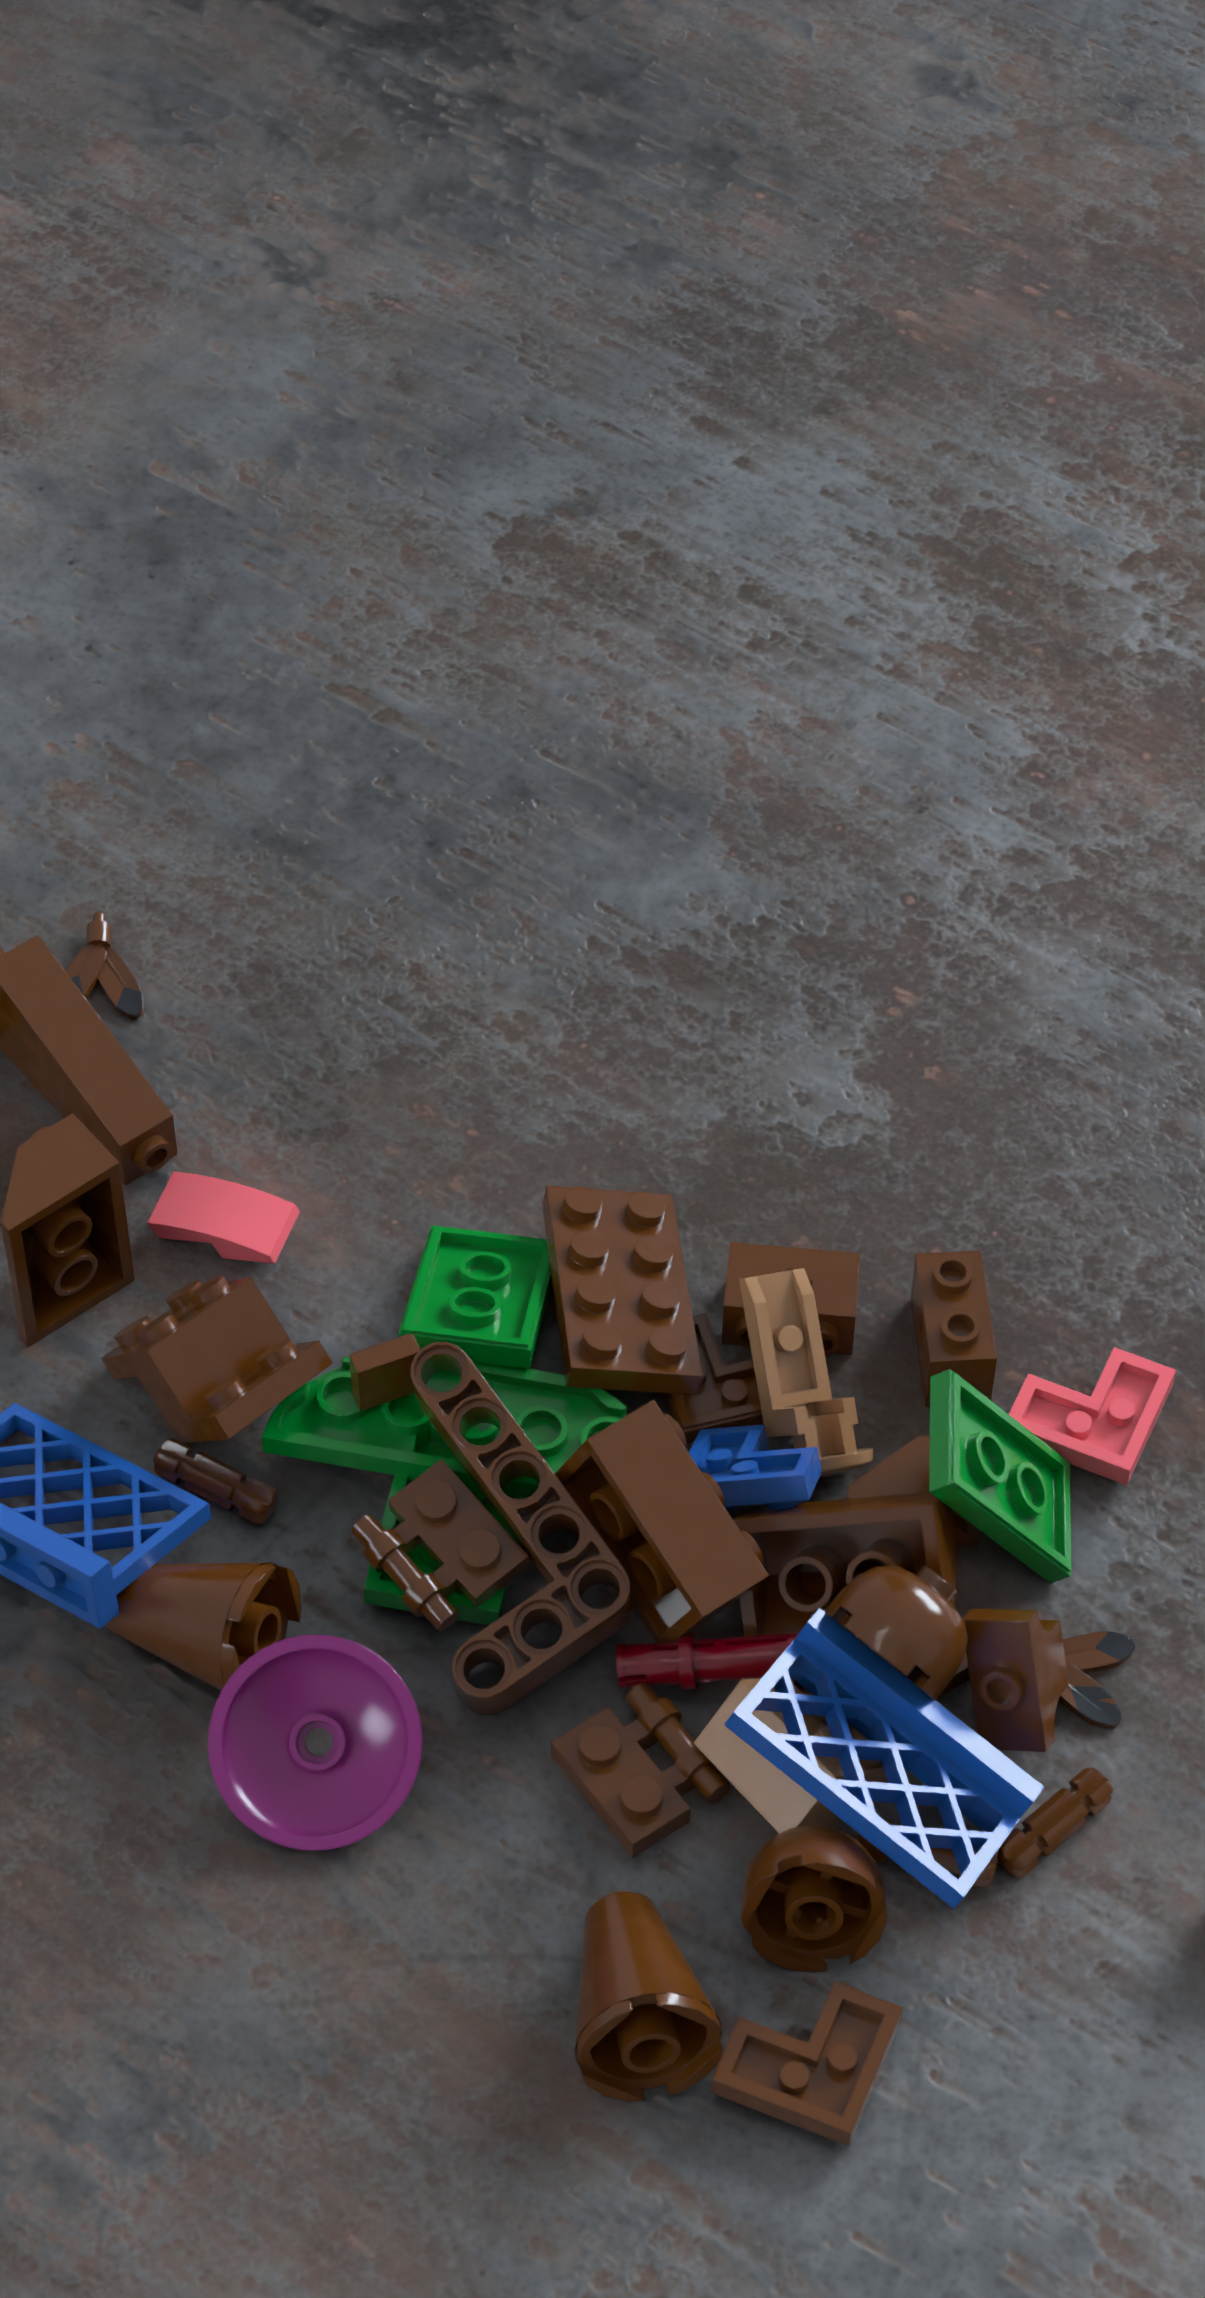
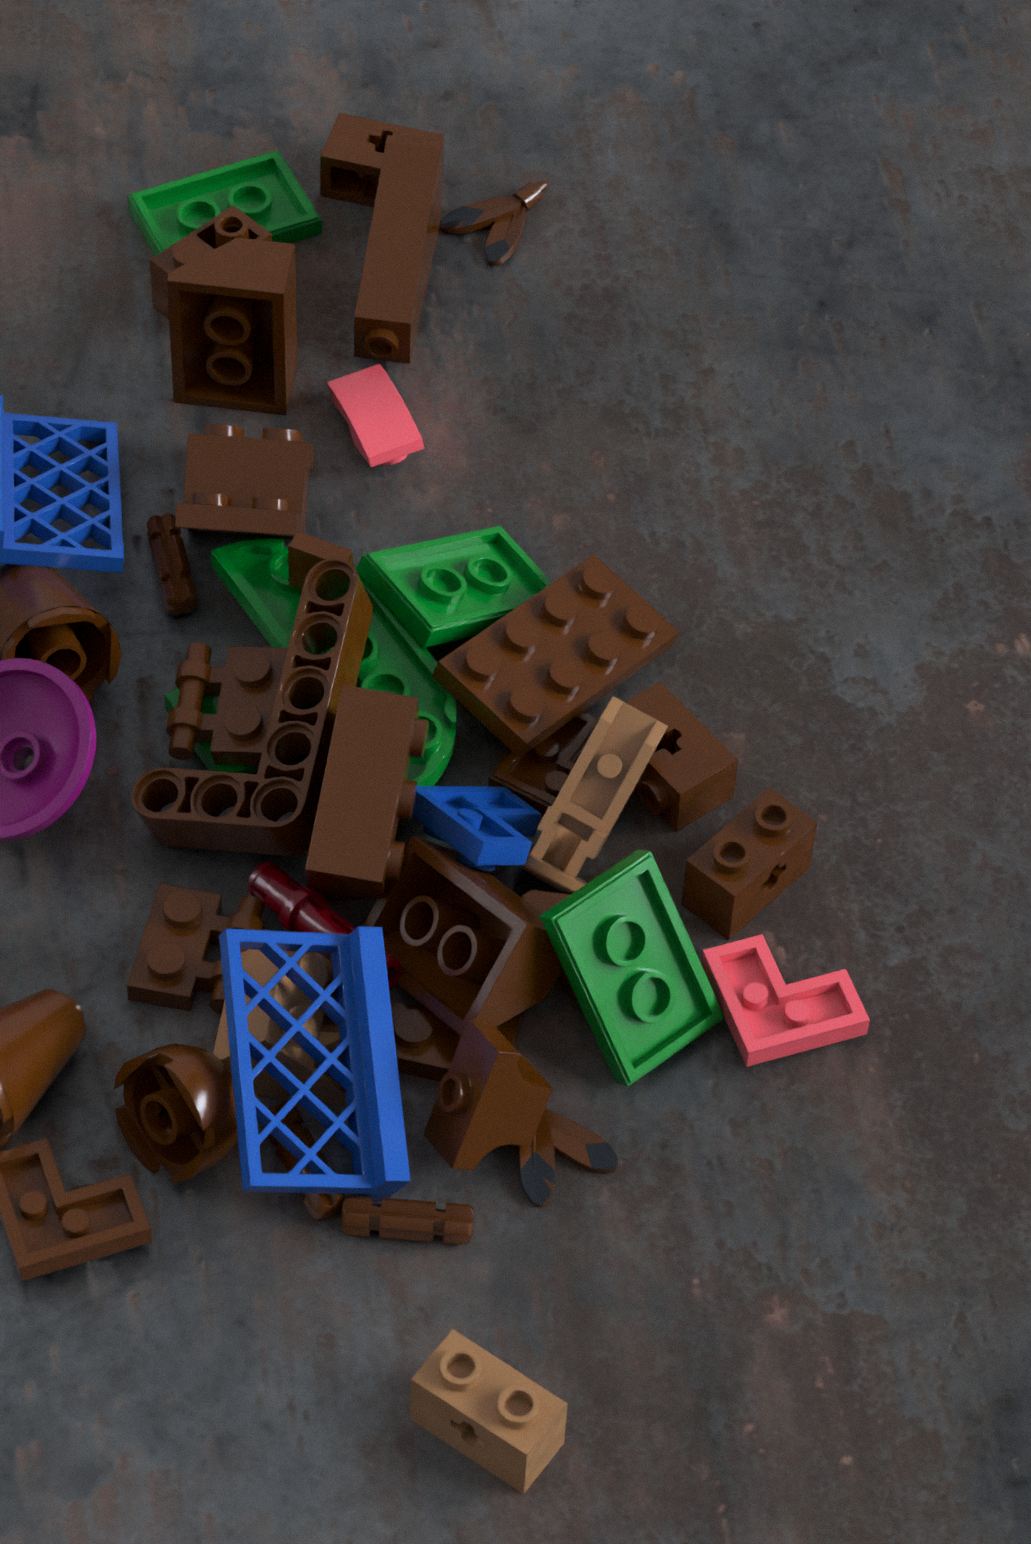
camera: 45 degrees right, 0 degrees up
reddish brown cylinder [825,1565,968,1701] -> none

